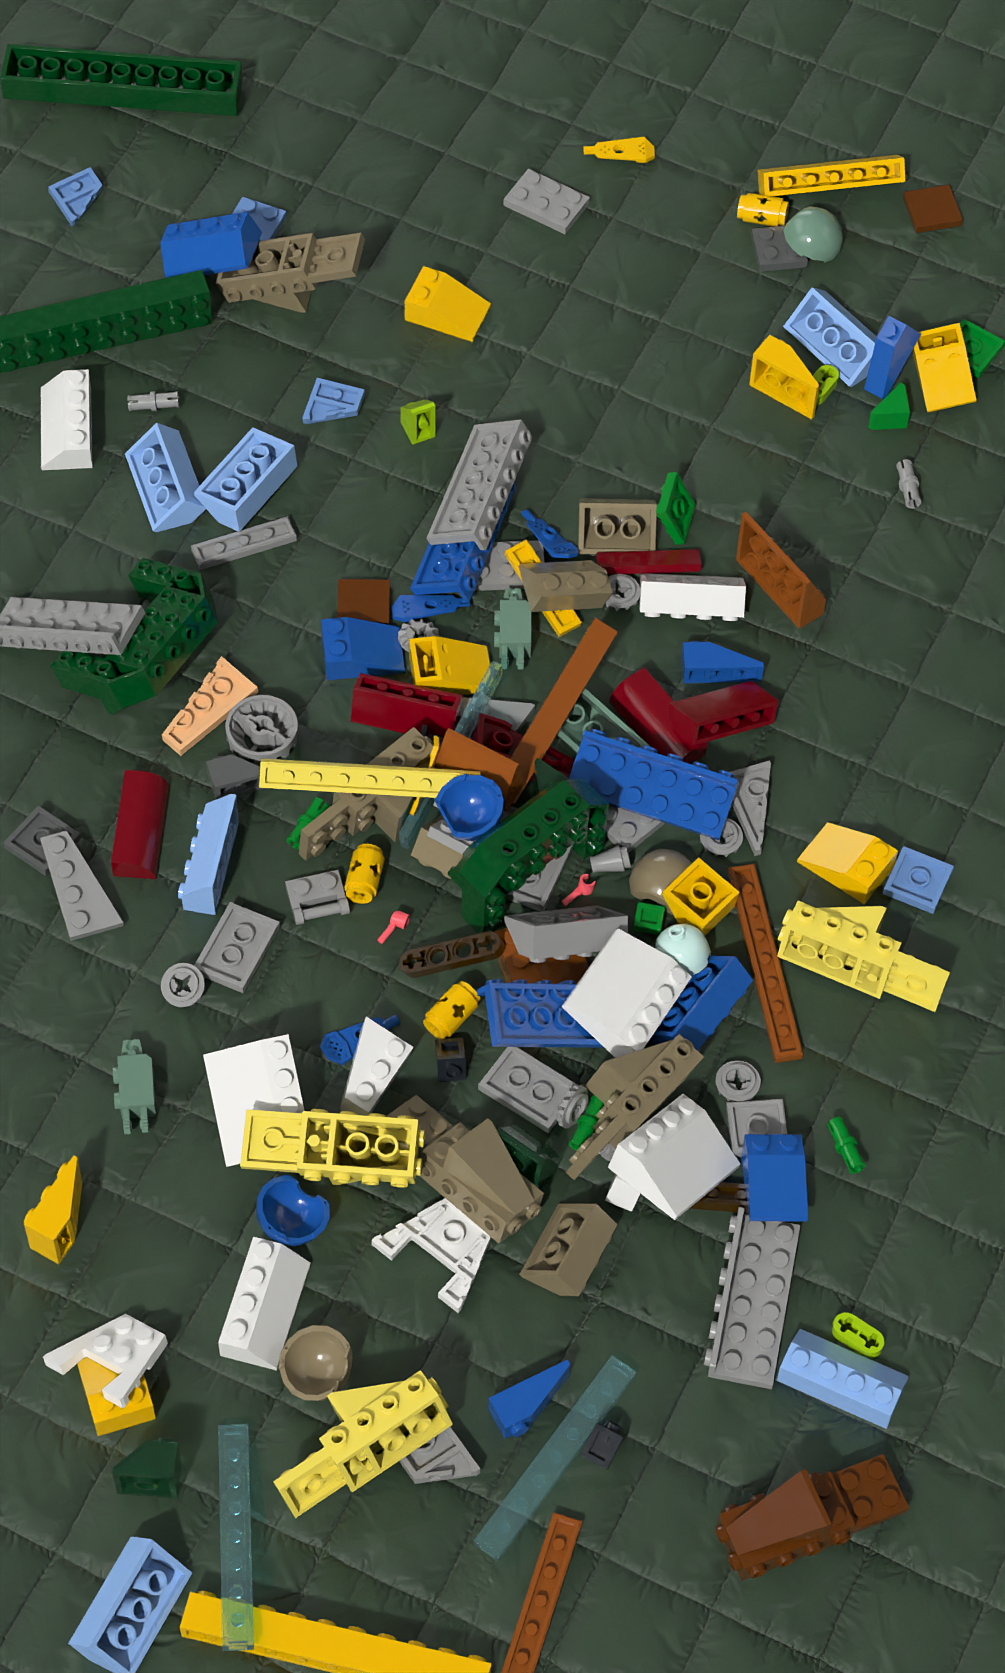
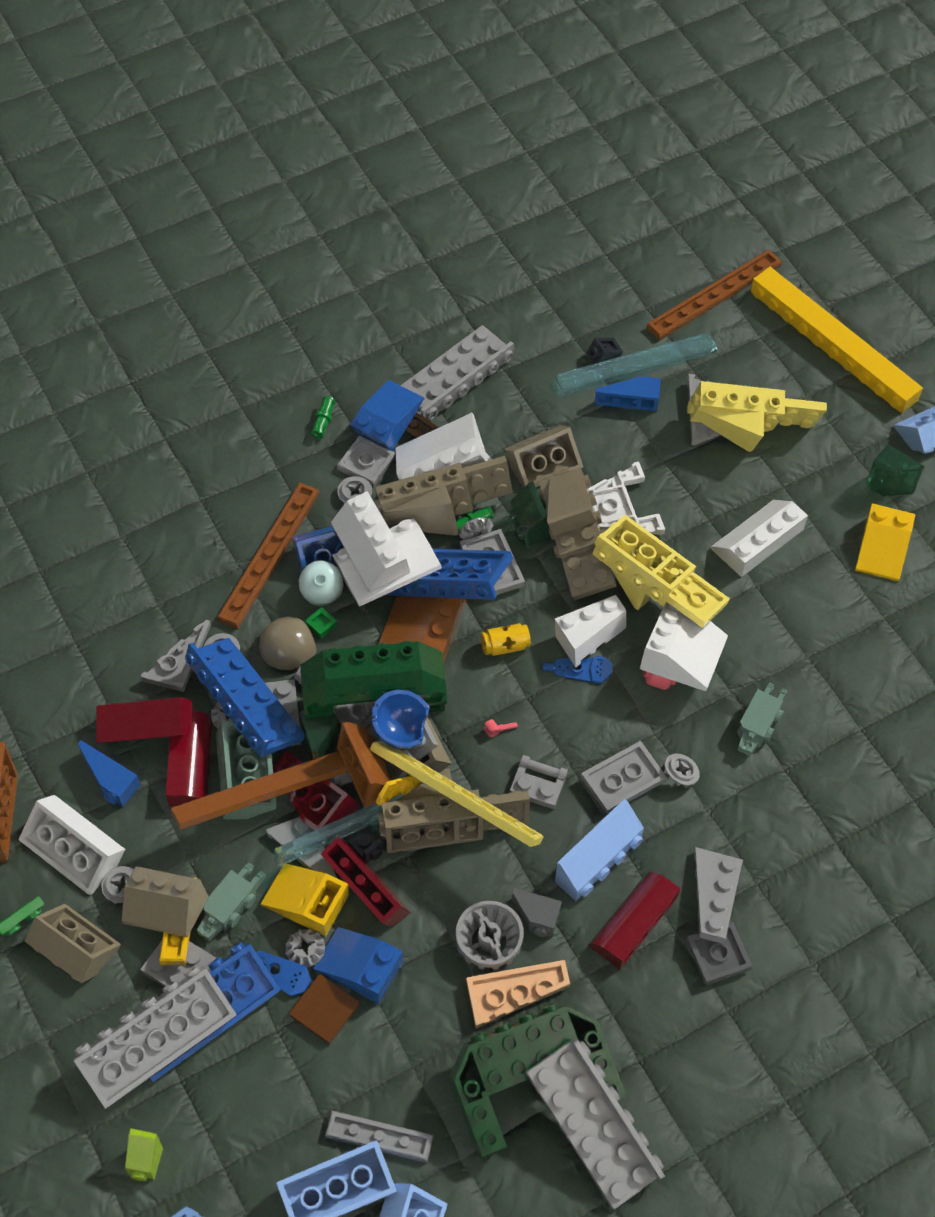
camera: 145 degrees left, 0 degrees up
yellow slope [24,1155,82,1264] -> none
white wing [43,1314,168,1408] -> none
clear light blue tile [218,1424,254,1651] -> none
blue cylinder [256,1175,330,1246] -> none
dark tan cylinder [278,1325,353,1401] -> none
green pin [286,797,329,850] -> none
yellow piece [344,844,385,904] -> none
dark brown beam [399,931,505,978] -> none
black bracket [435,1038,466,1082] -> none
light grey slope [505,905,628,963] -> none
blue piece [521,509,579,558] -> none
dark red tile [596,549,701,575] -> none
yellow slope [662,857,740,936] -> none
reddish brown wedge [715,1454,909,1581] -> none
light yellow wedge [777,901,950,1012] -> none
light blue slope [777,1329,909,1429] -> none
yellow slope [797,822,898,904] -> none
lime beam [832,1313,884,1359] -> none
medium blue plate [883,846,954,914] -> none
none -> white slope [331,491,410,592]

